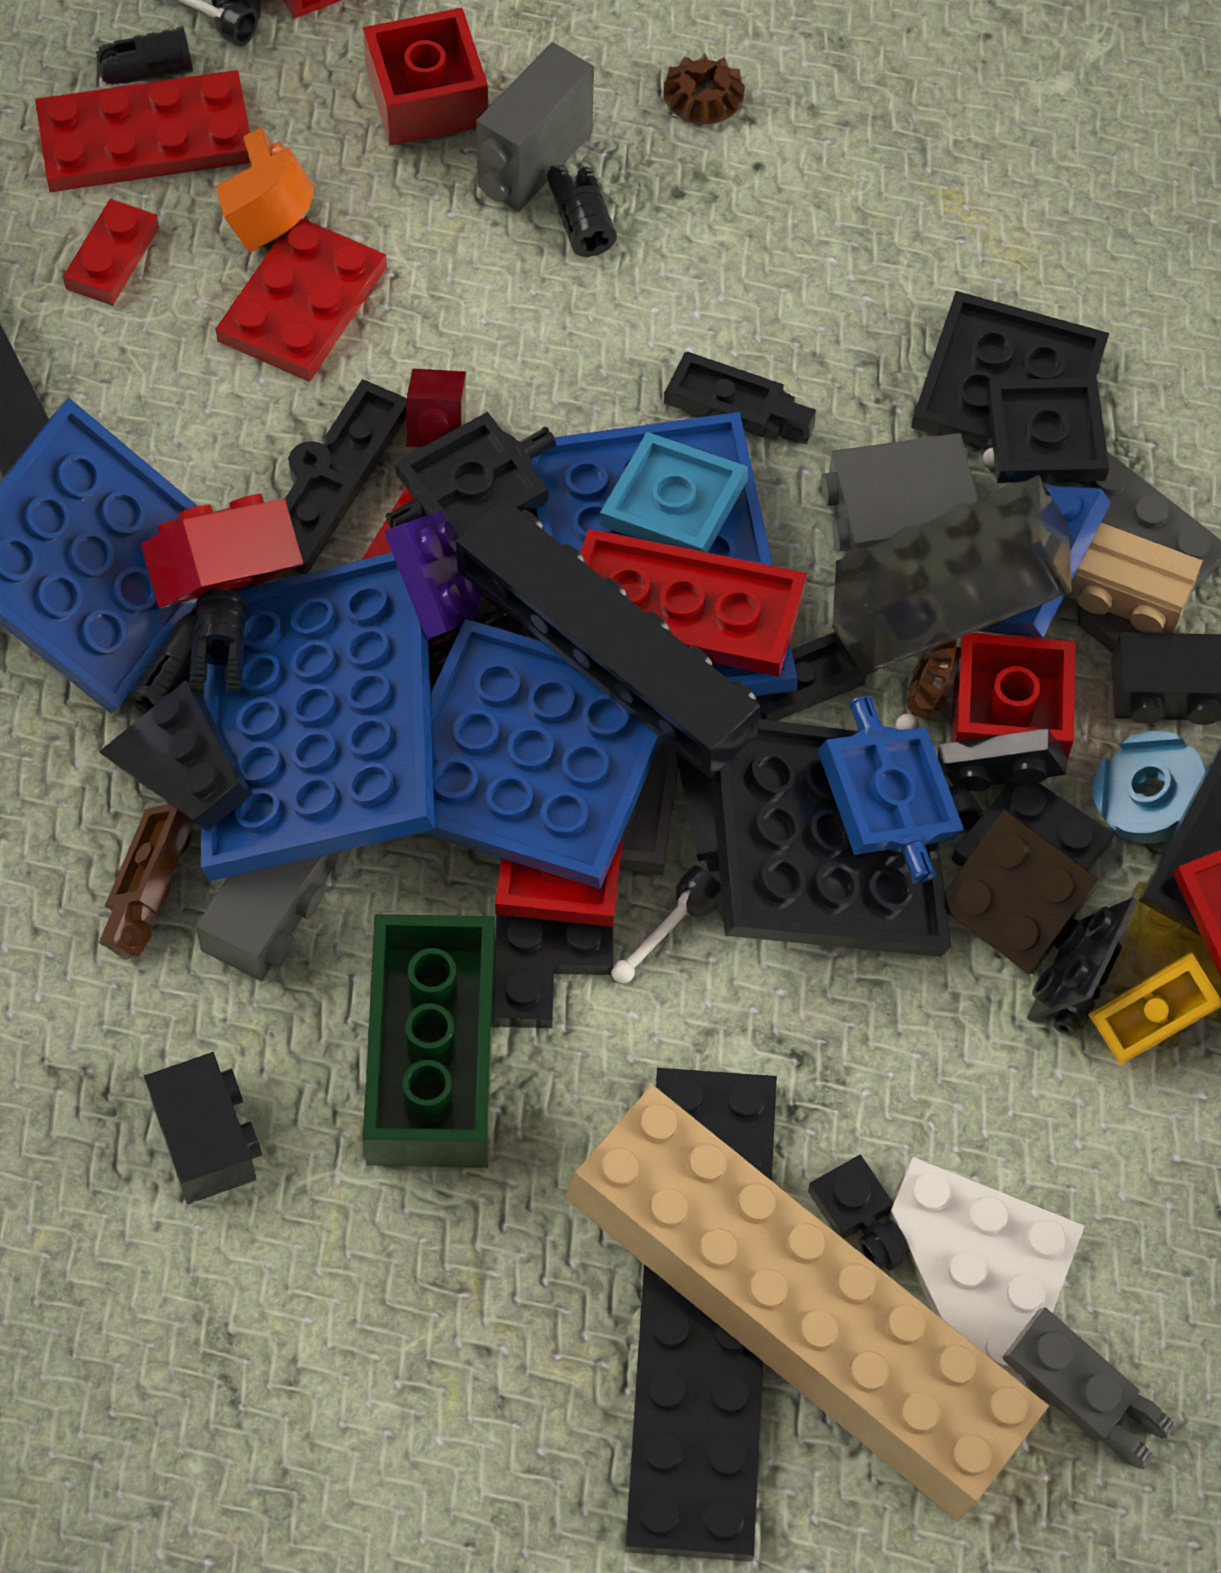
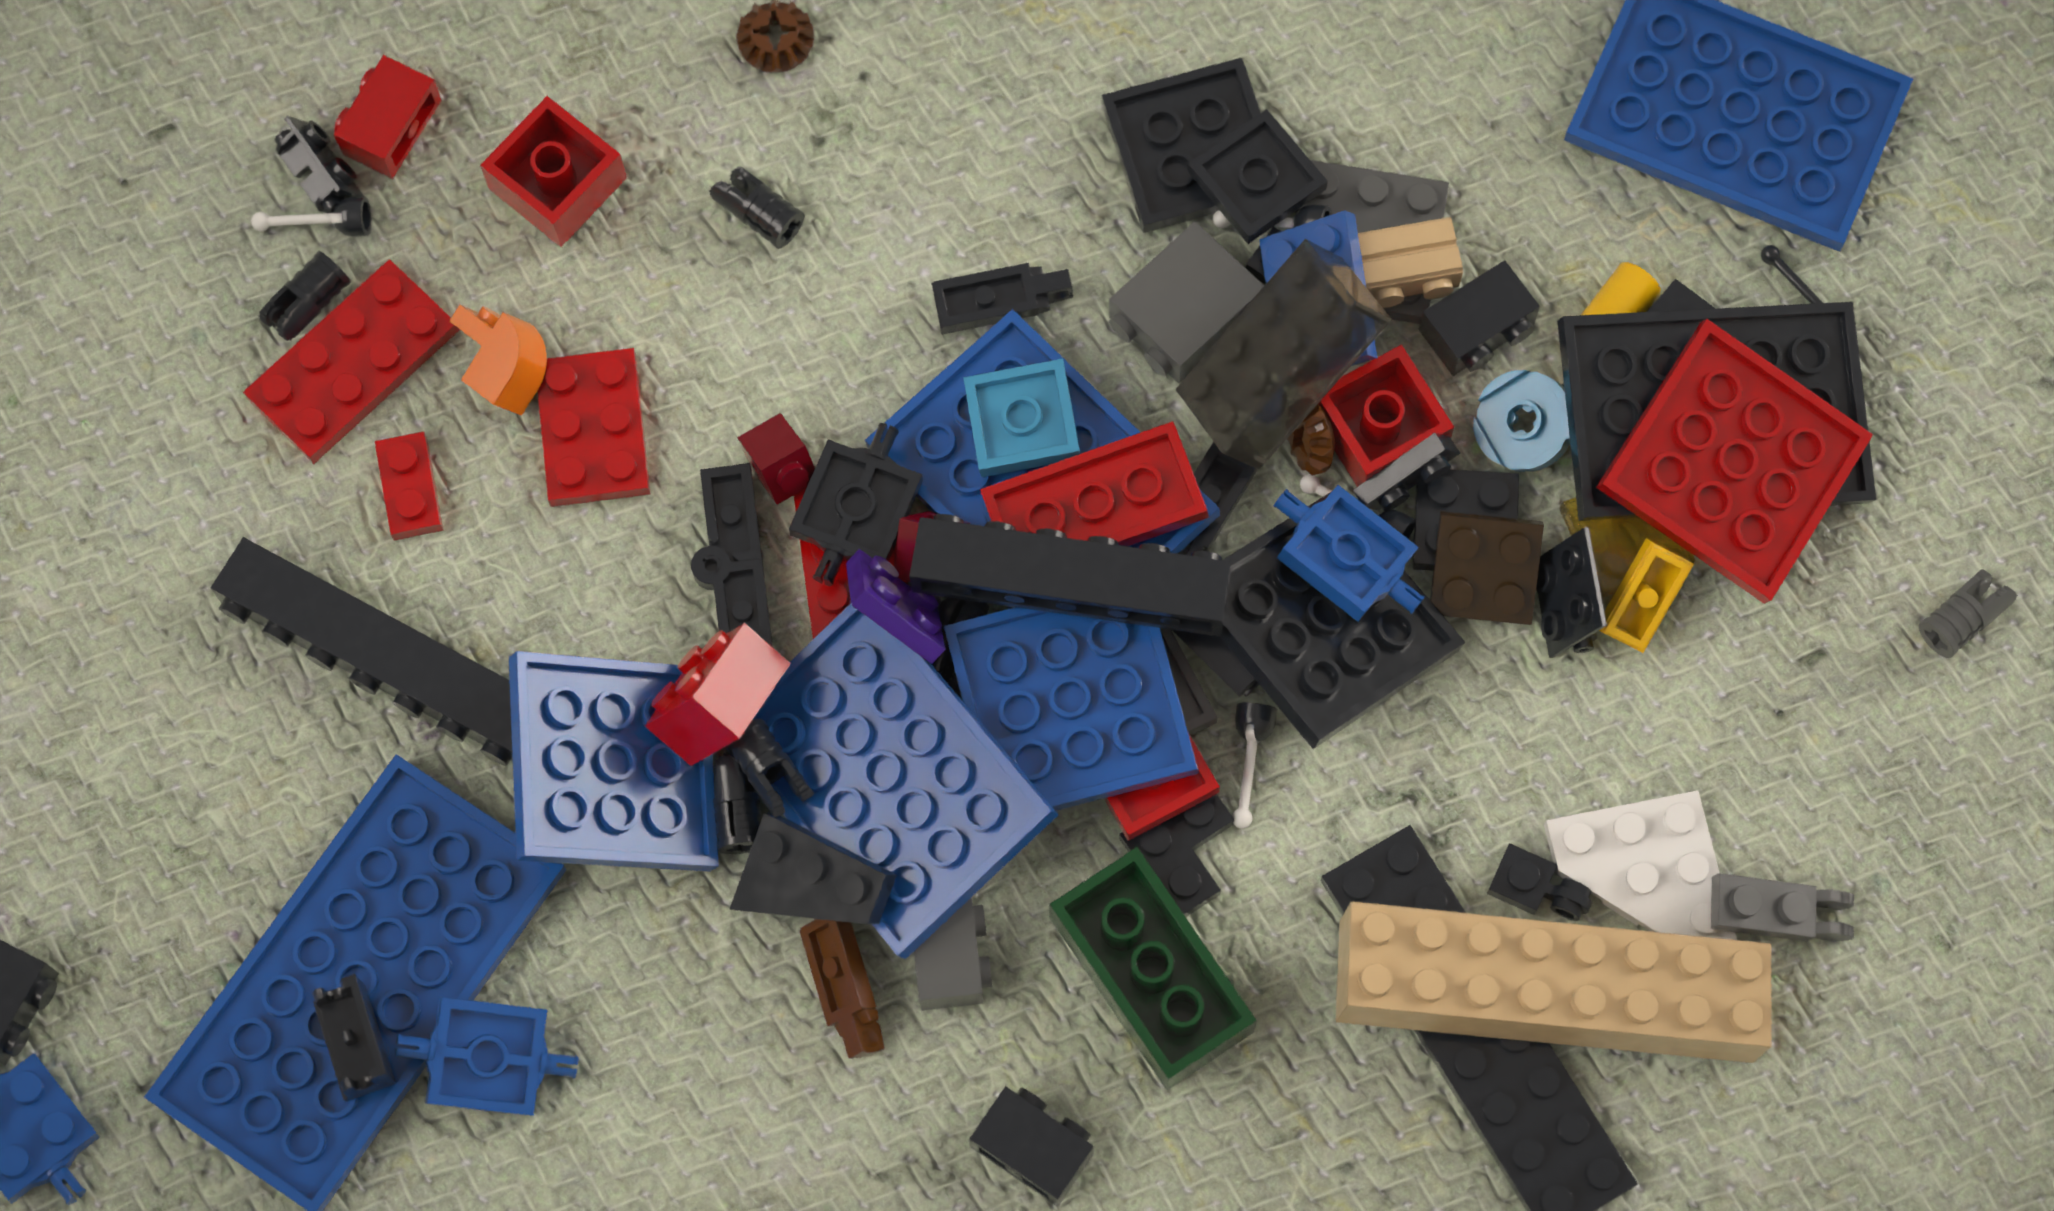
camera: 30 degrees left, 10 degrees up
dark grey brick [476,42,594,212] -> none

